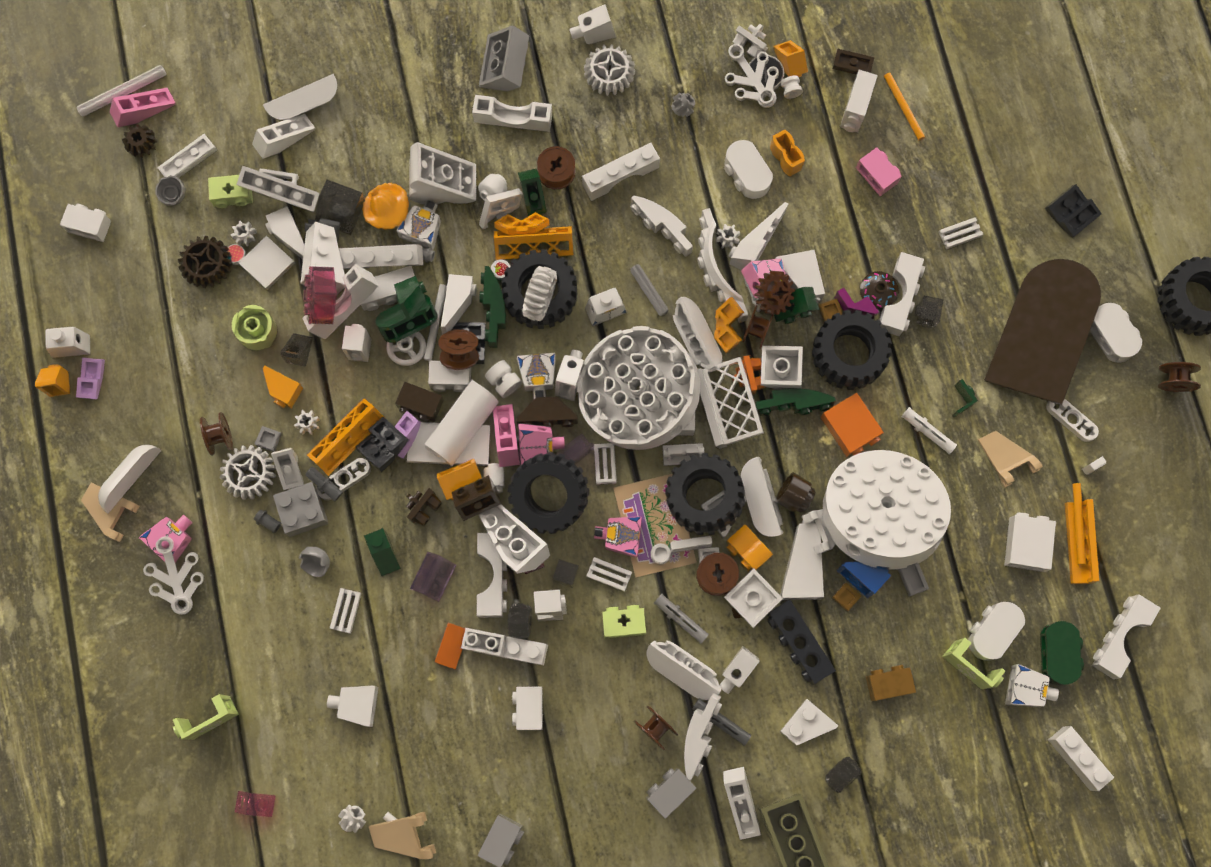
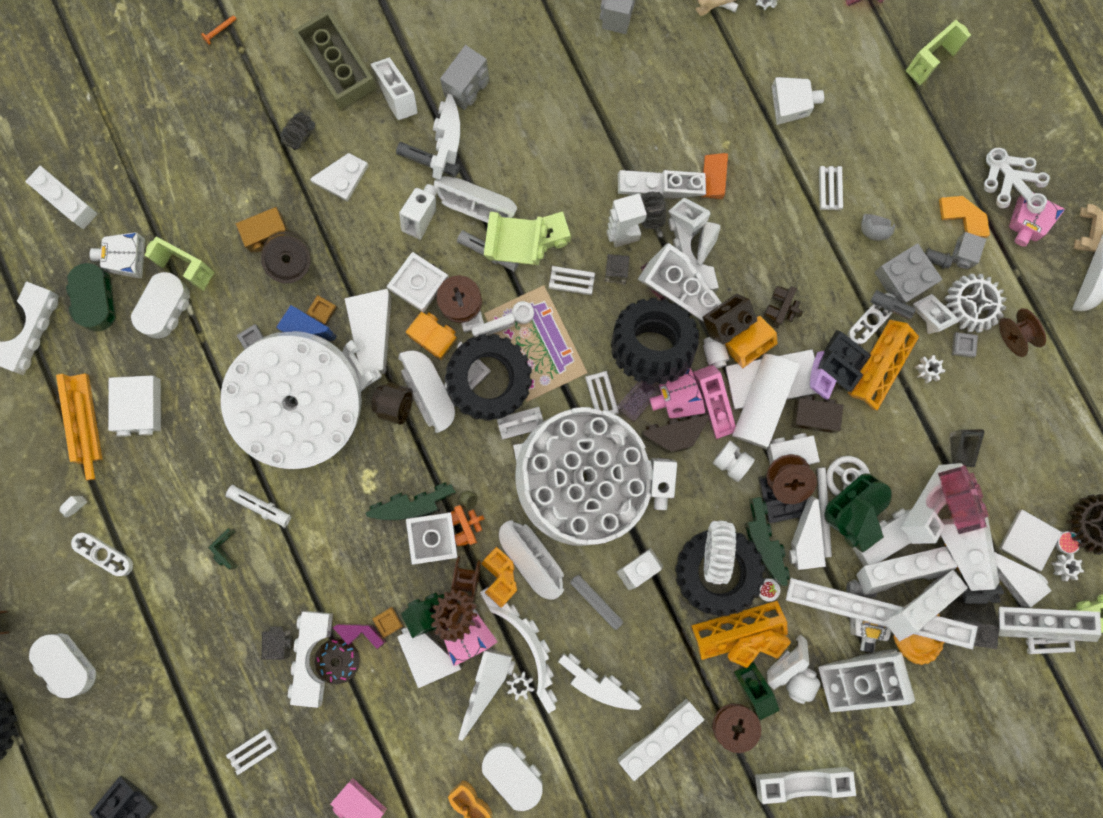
camera: 170 degrees right, 5 degrees up
yellowish green brick [232,305,277,350] -> none
white slope [252,114,315,159] -> none
white brick [263,74,337,120] -> none
light orange slope [263,366,303,409] -> none
white brick [342,324,371,362] -> none
dark green slope [364,528,401,577] -> none
panel [410,552,456,602] -> none
white brick [512,687,543,730] -> none
torso [517,353,556,399] -> none
torso [594,516,642,558] -> none
reddish brown piece [633,706,678,750] -> none
white fence [698,357,764,449] -> none
black brick [767,600,836,685] -> none
black tyre [812,310,892,390] -> none
orange brick [820,393,884,457] -> none
tan flag [978,431,1043,488] -> none
dark brown piece [984,259,1101,405] -> none
none -> dark brown wheel [261,230,311,283]
none -> yellowish green panel [484,212,548,265]
none -> white slope [668,198,711,237]
none -> white slope [697,222,721,265]
none -> white tile [786,578,978,649]
none -> white arch [885,570,968,641]
none -> light orange tile [939,196,990,238]
none -> light grey brick [952,232,986,269]

